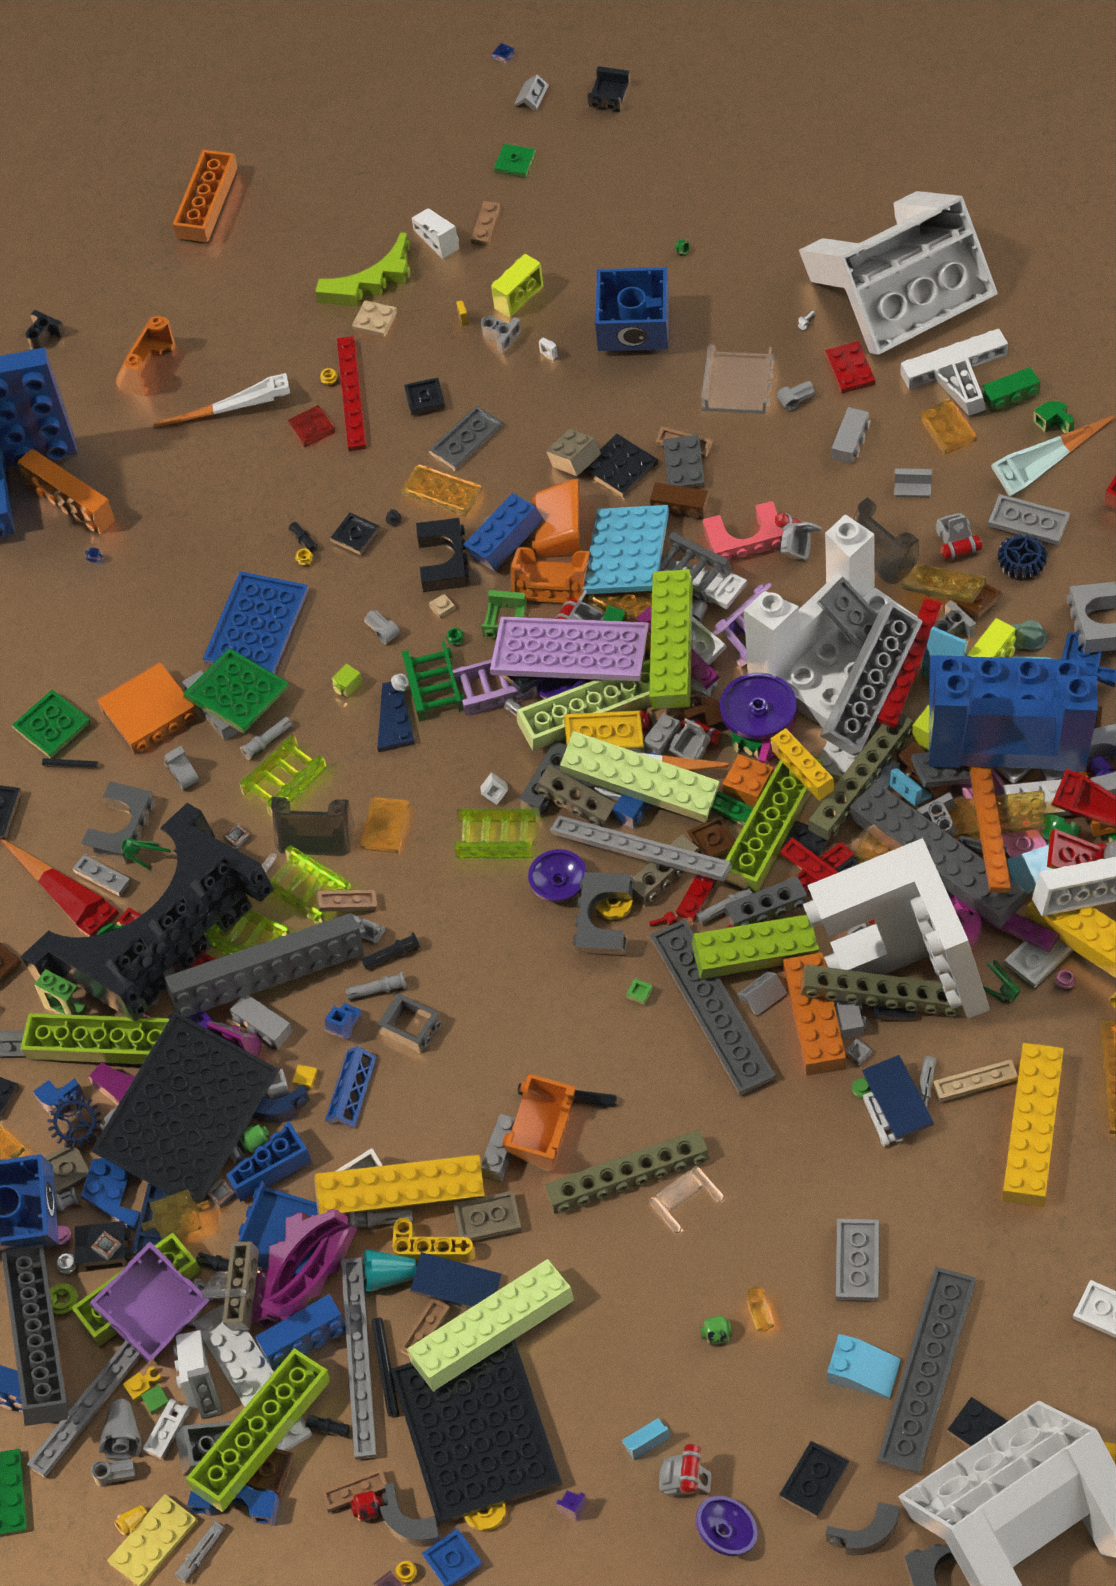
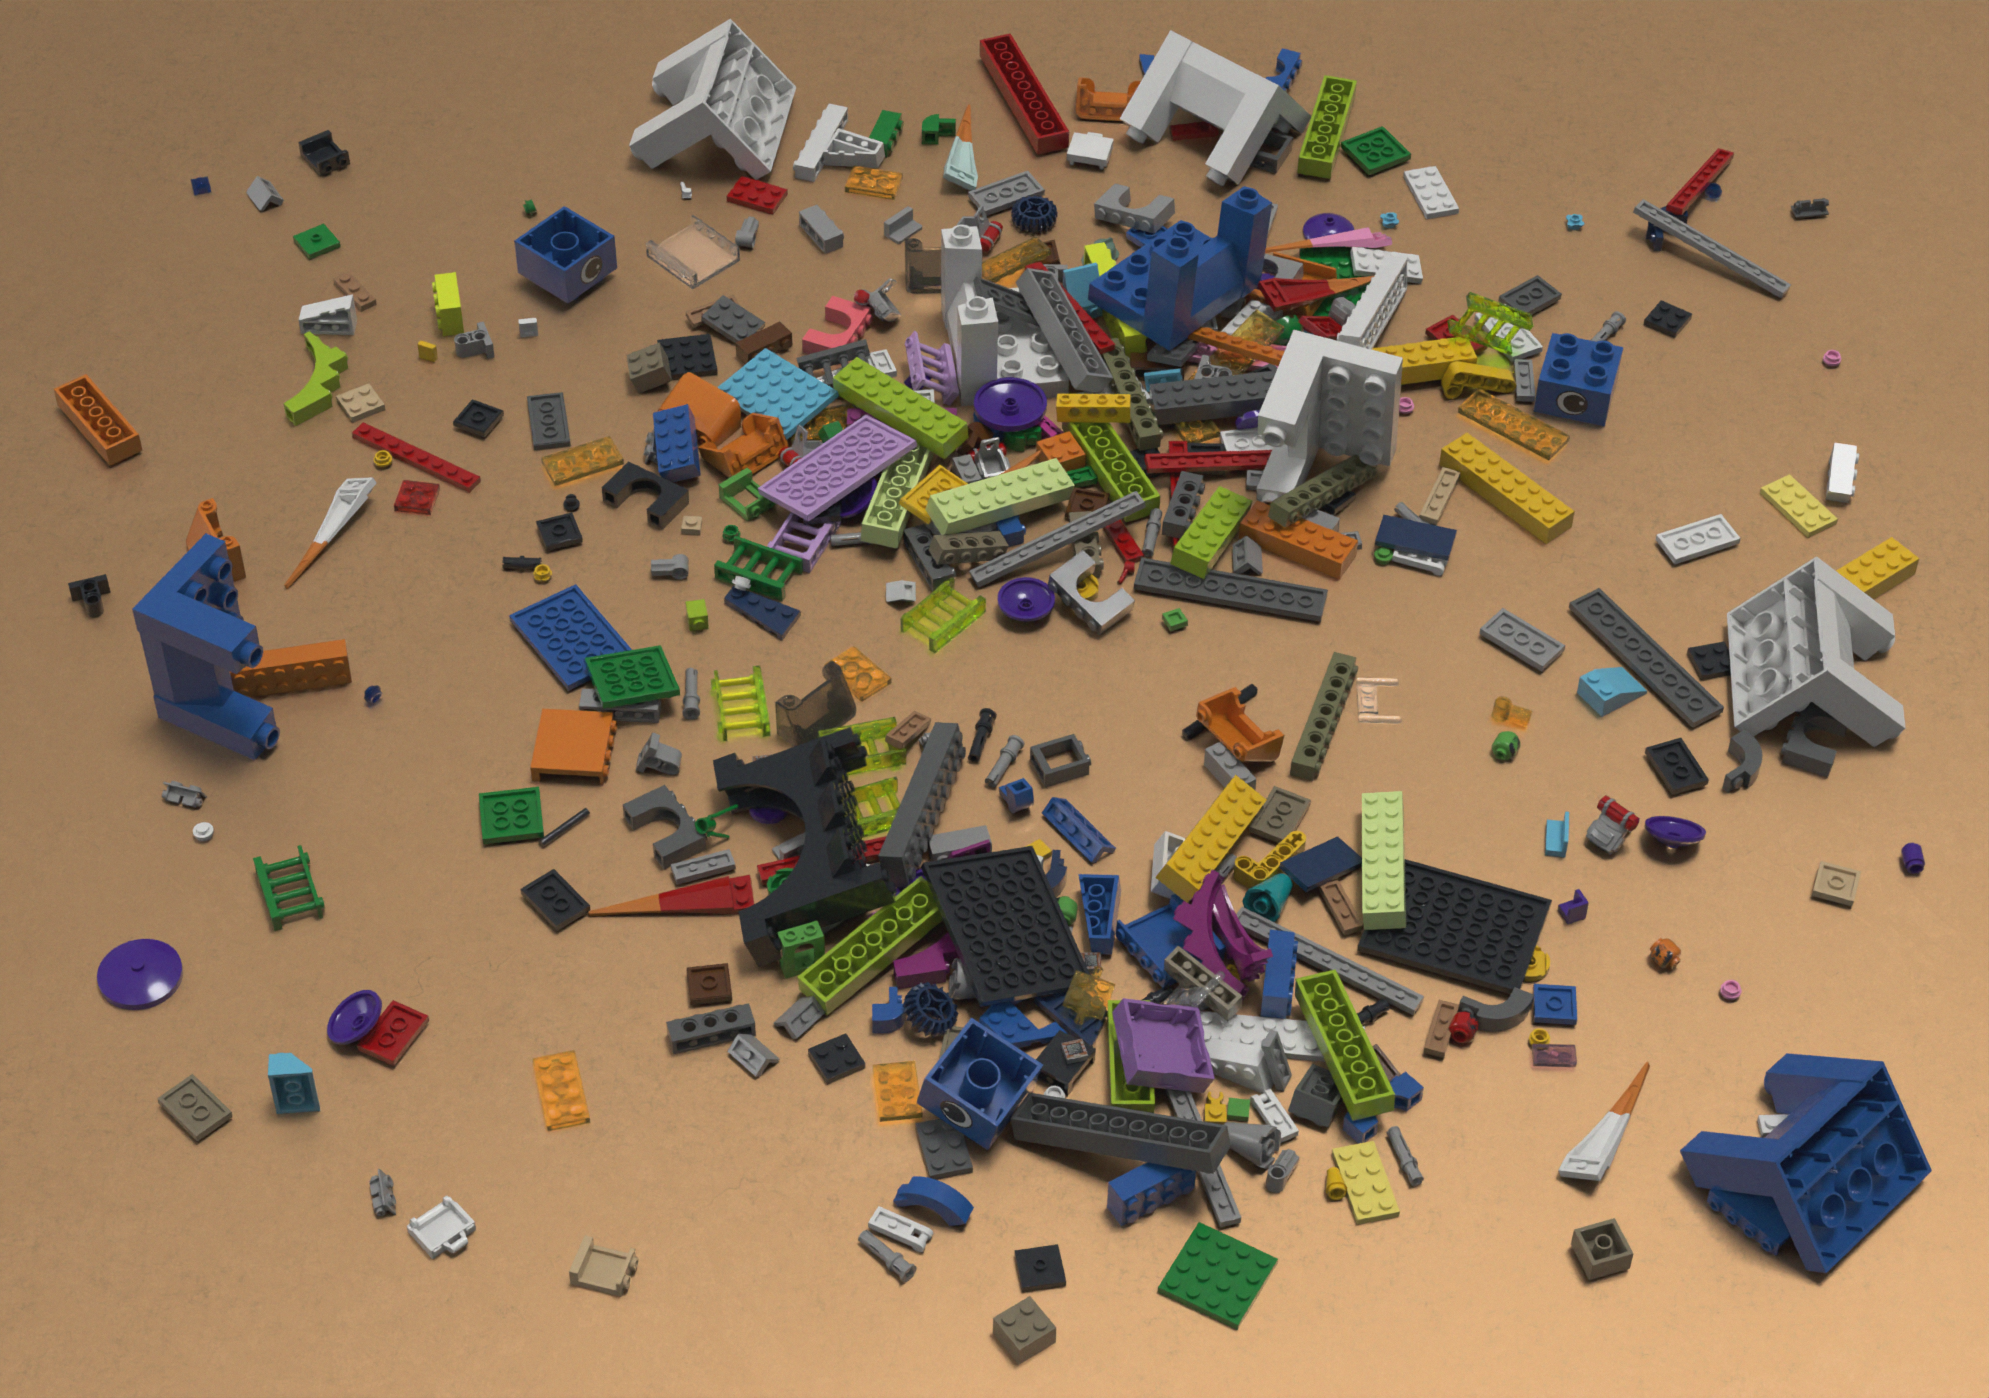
camera: 60 degrees left, 10 degrees down
black axle [371,1317,399,1417] -> none

